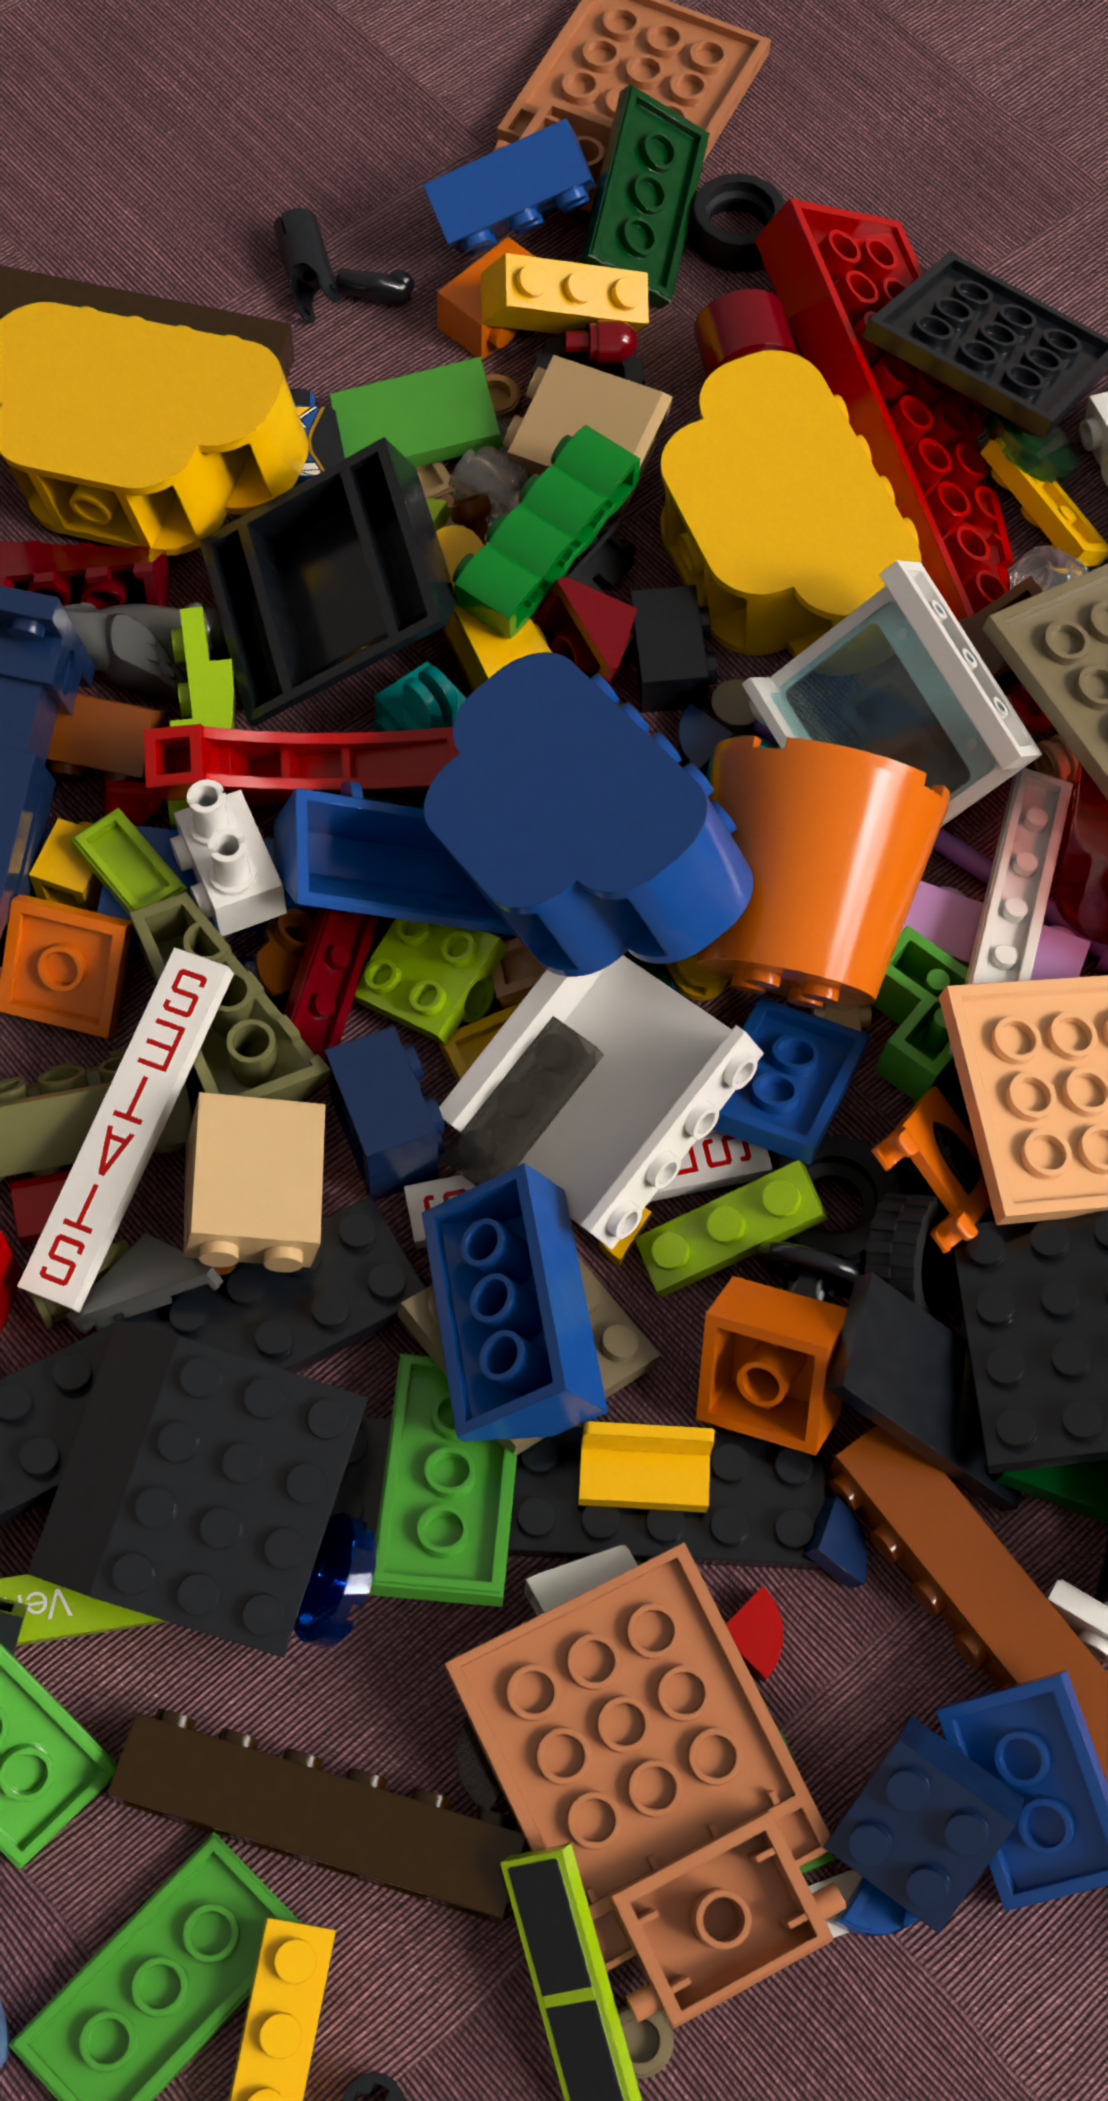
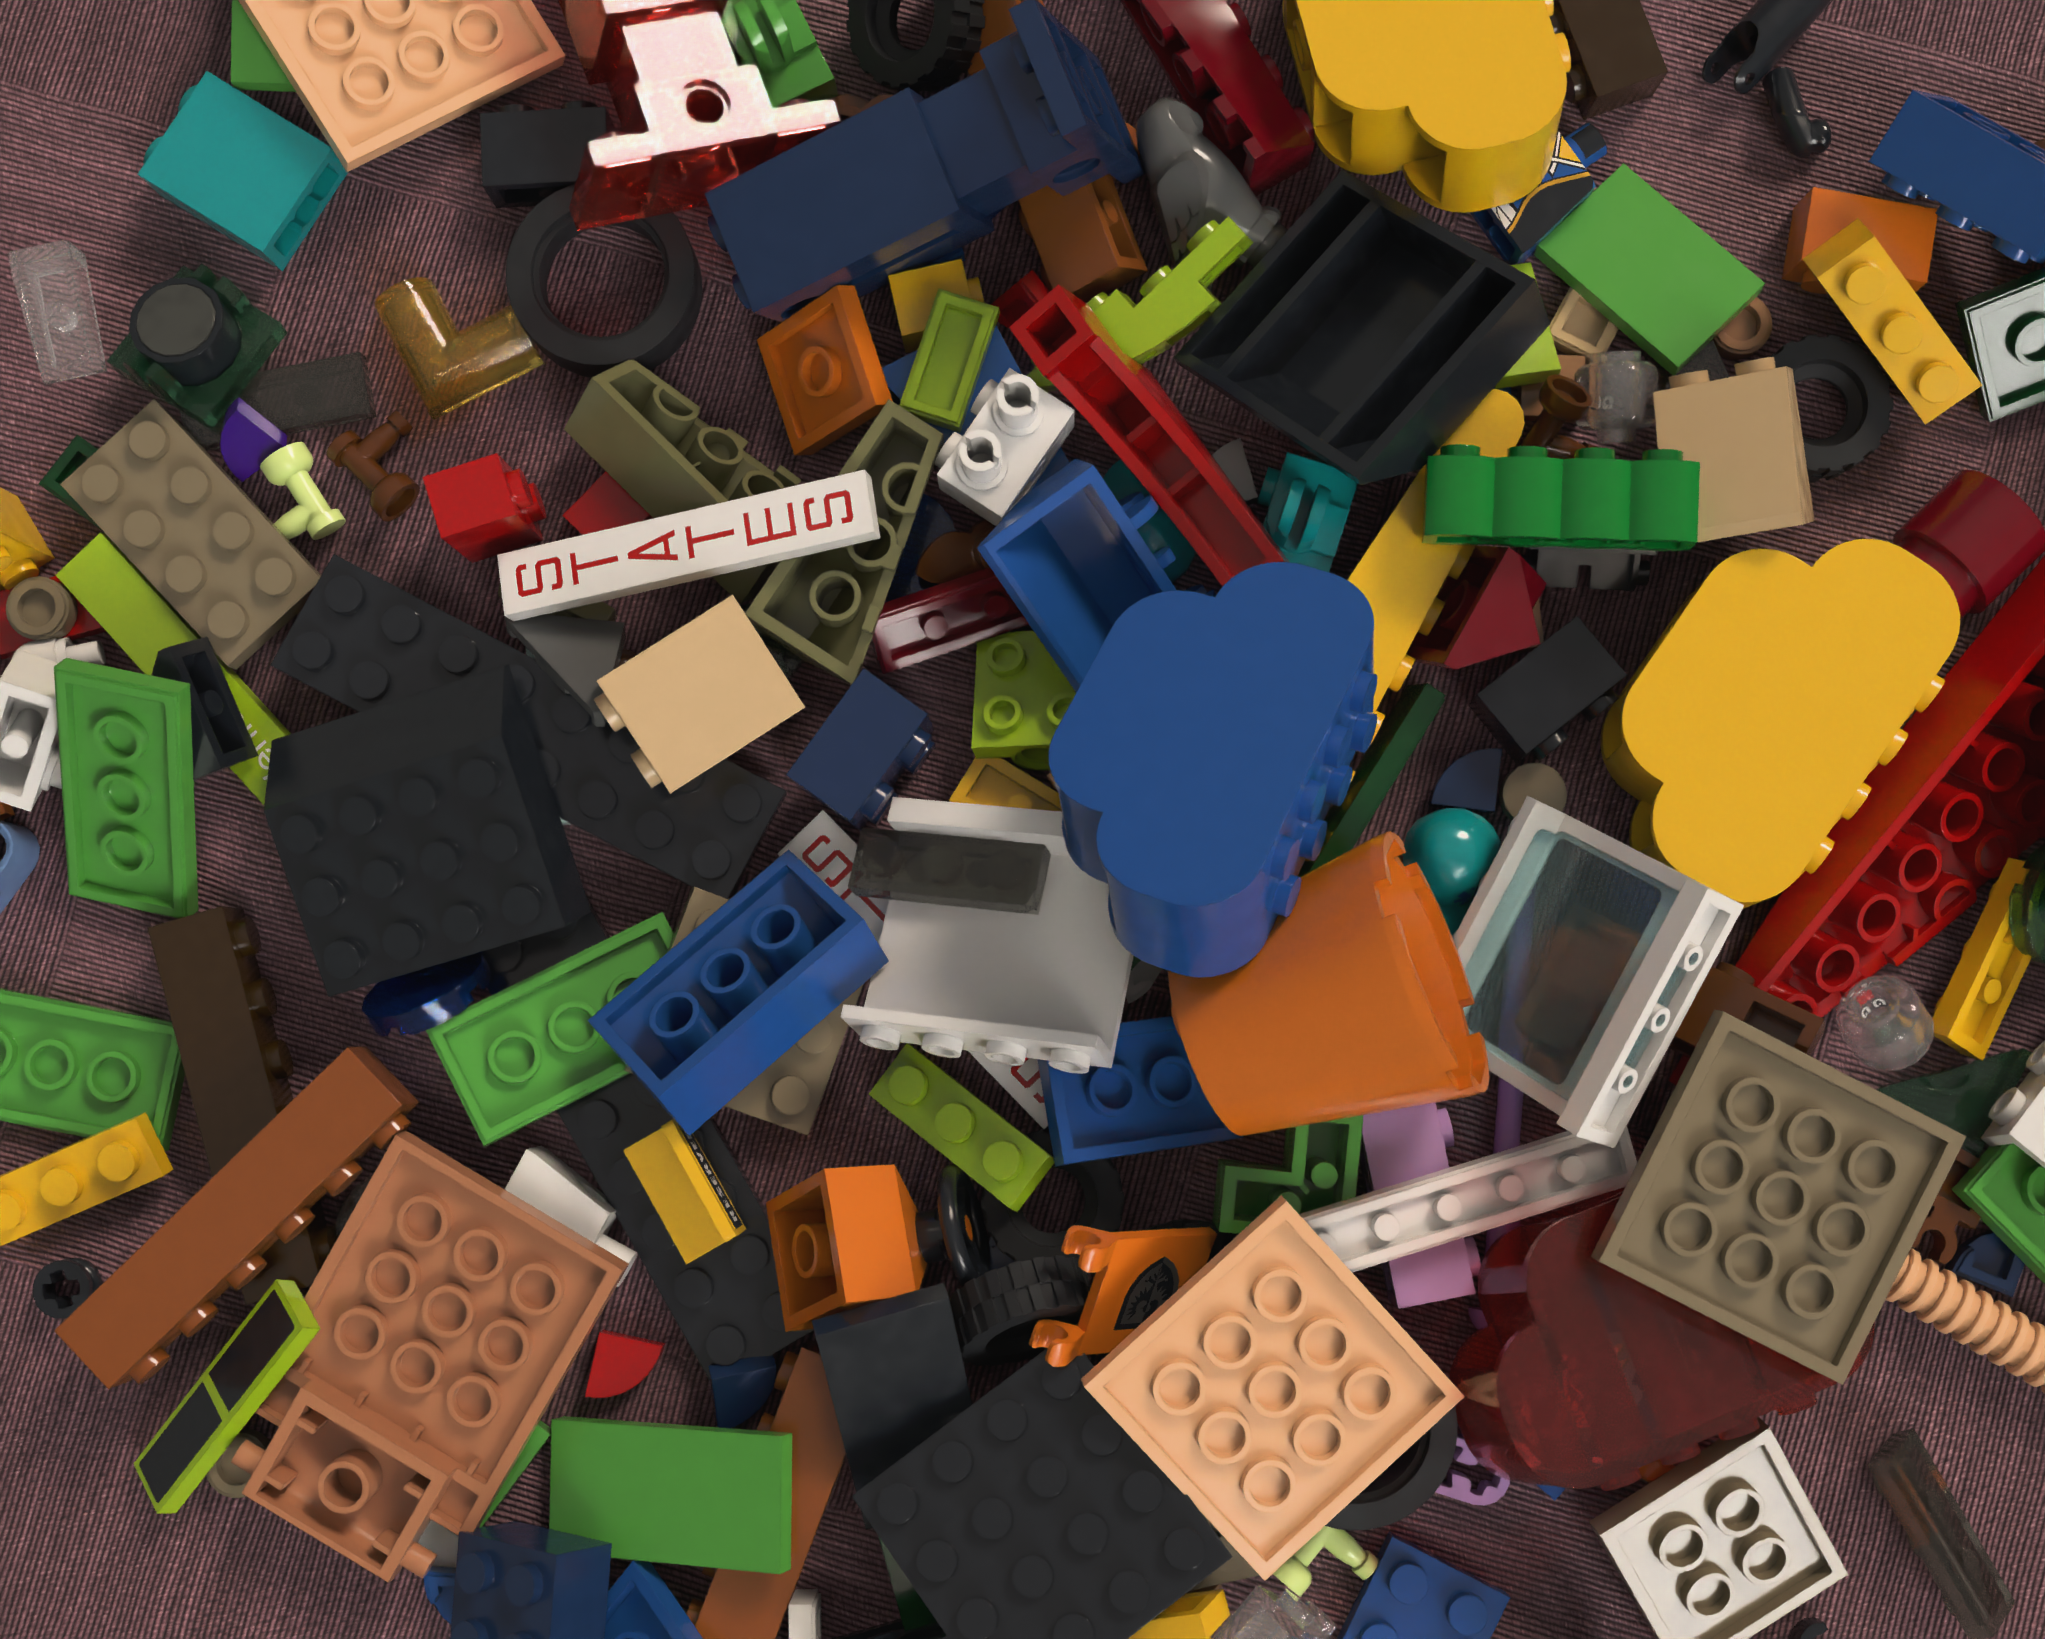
camera: 70 degrees right, 20 degrees up
dark red cylinder [563,320,637,363] -> none
none -> dark orange brick [54,1046,419,1389]
none -> bright green tile [549,1416,793,1574]

